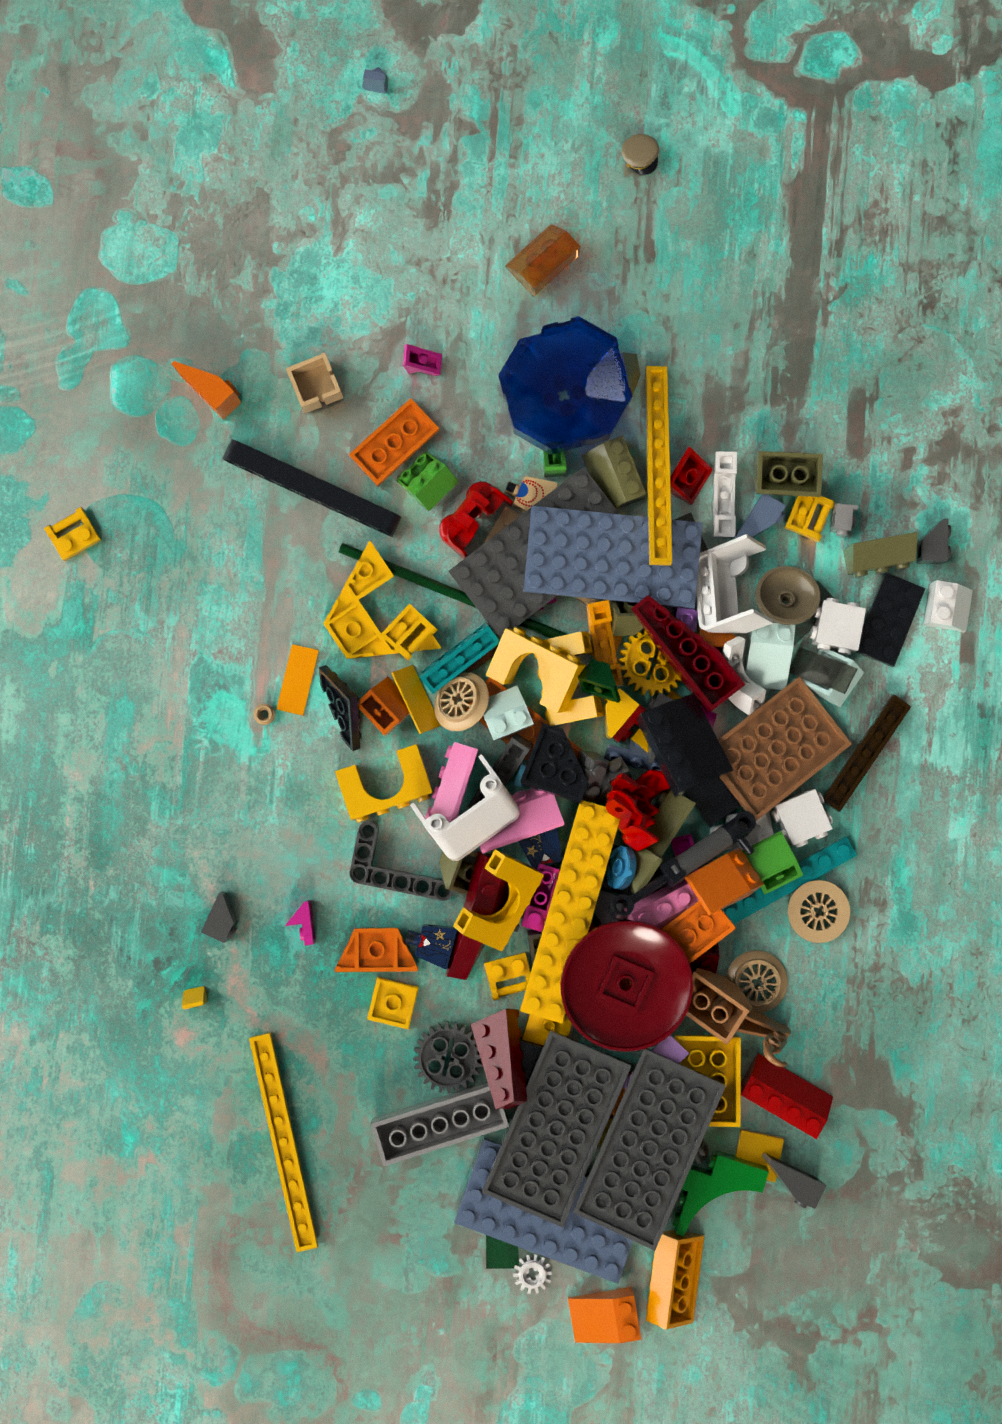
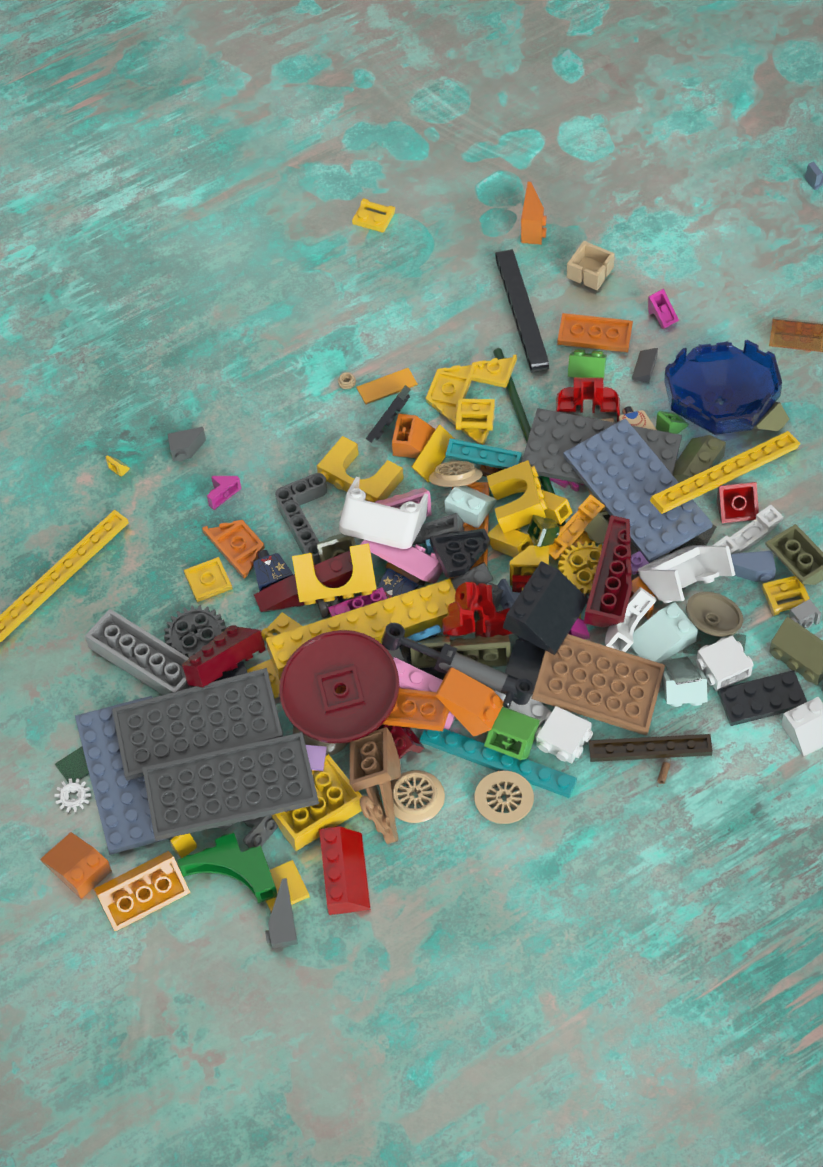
camera: 55 degrees right, 30 degrees down
none -> dark grey slope [632,348,658,383]
none -> medium nougat piece [657,758,671,787]

